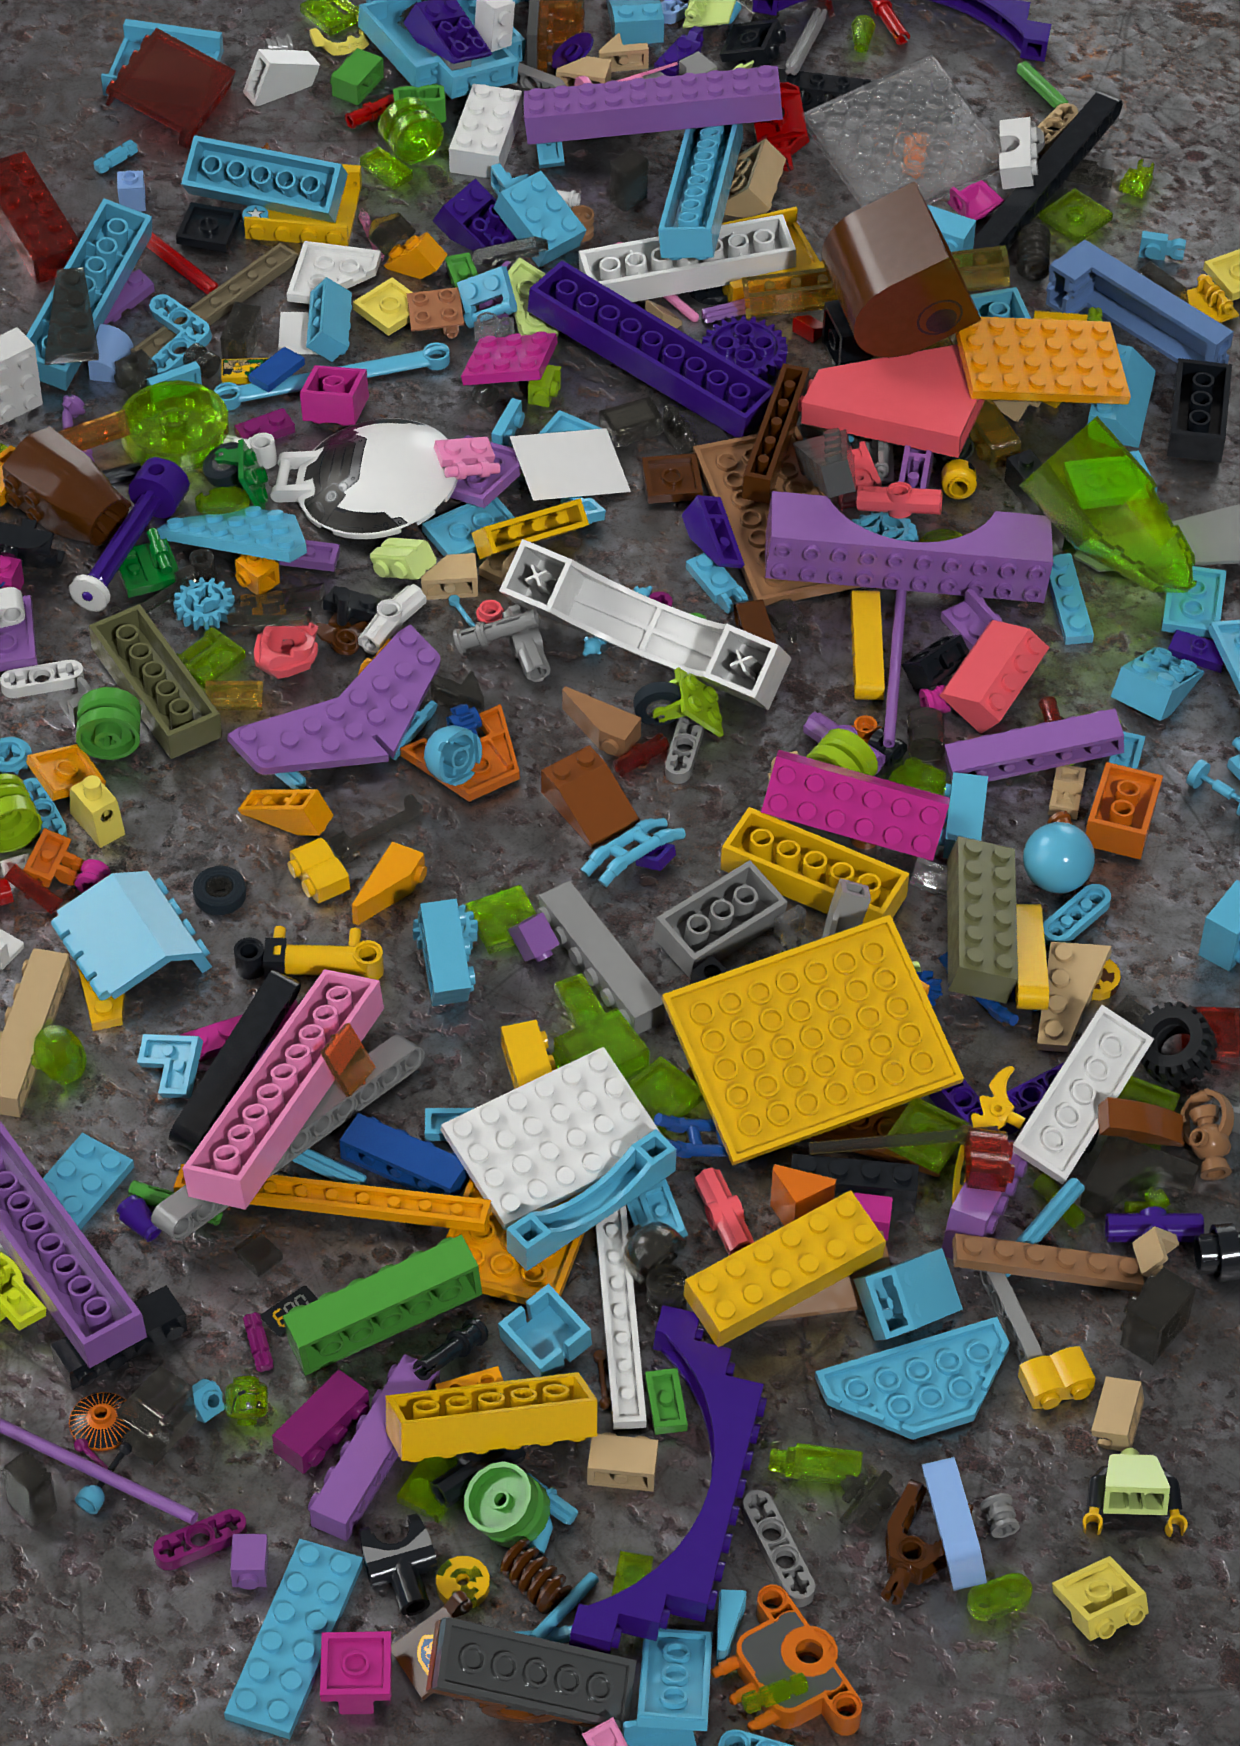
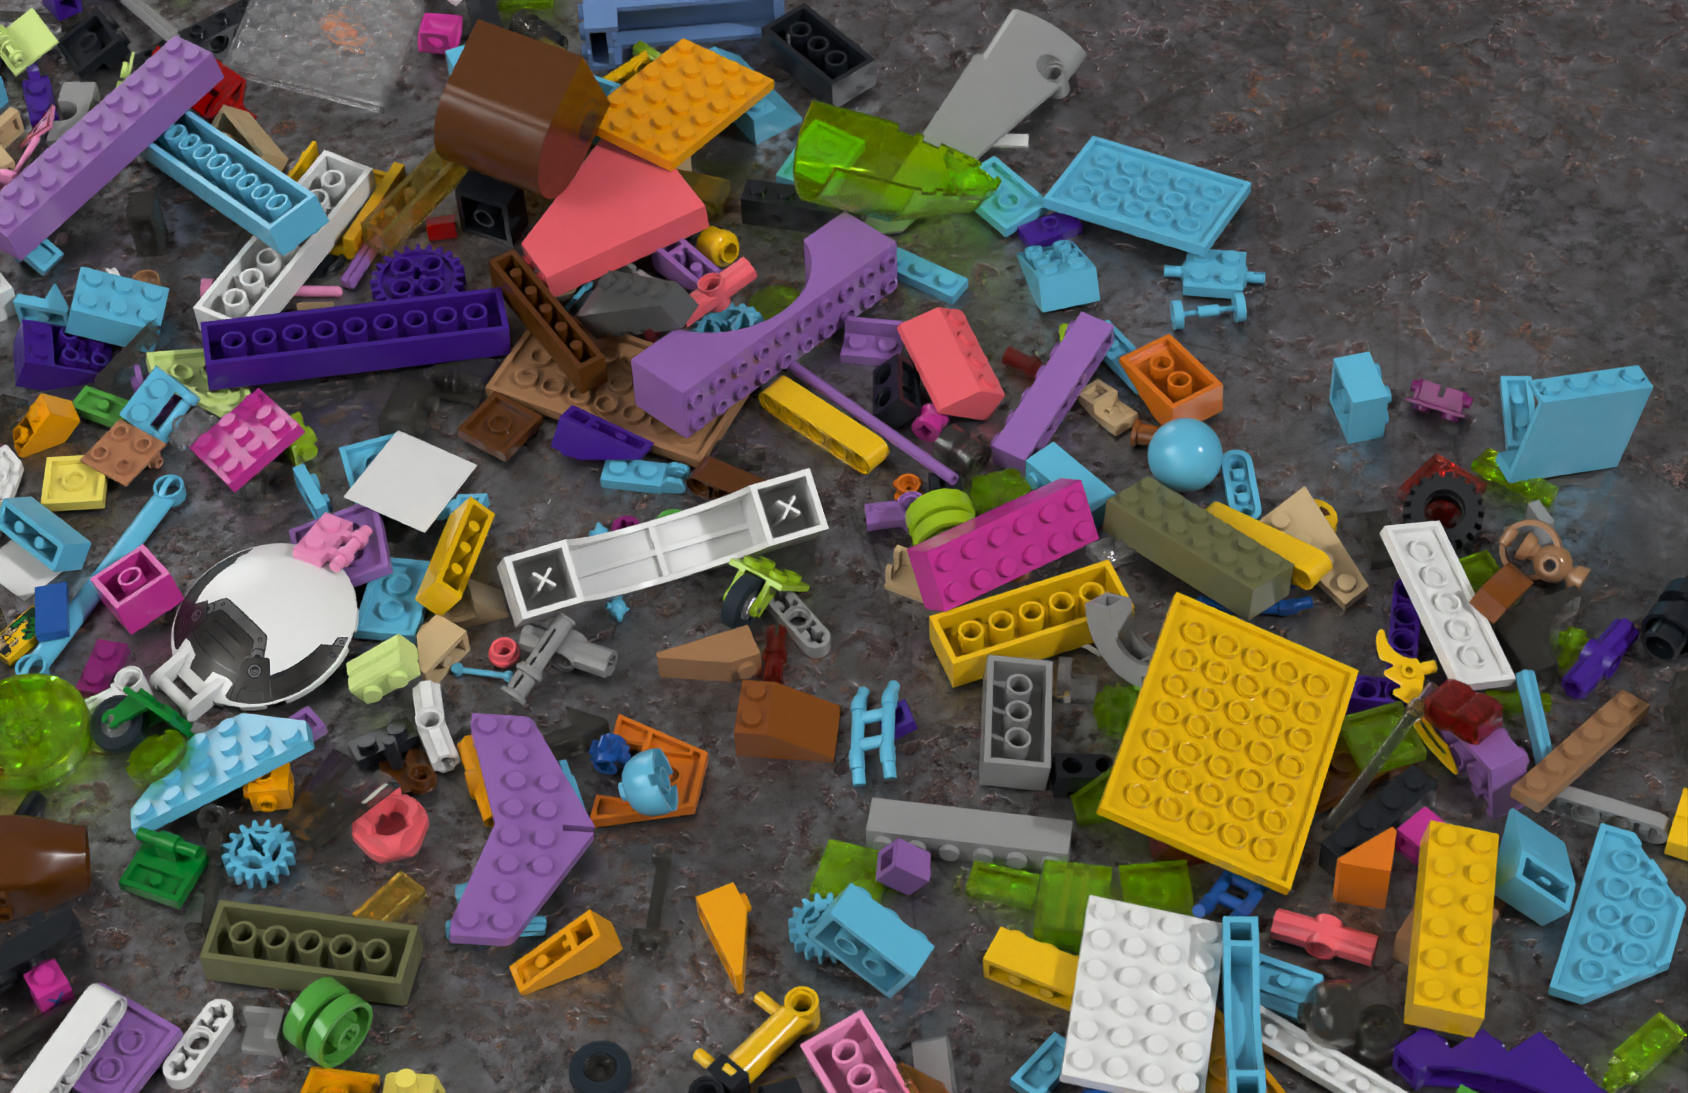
camera: 45 degrees left, 0 degrees up
dark purple piece [69,457,190,612] -> none
clear neon green plate [176,627,246,689] -> none
yellow brick [287,838,350,904] -> none
tan panel [1132,1226,1179,1282] -> none

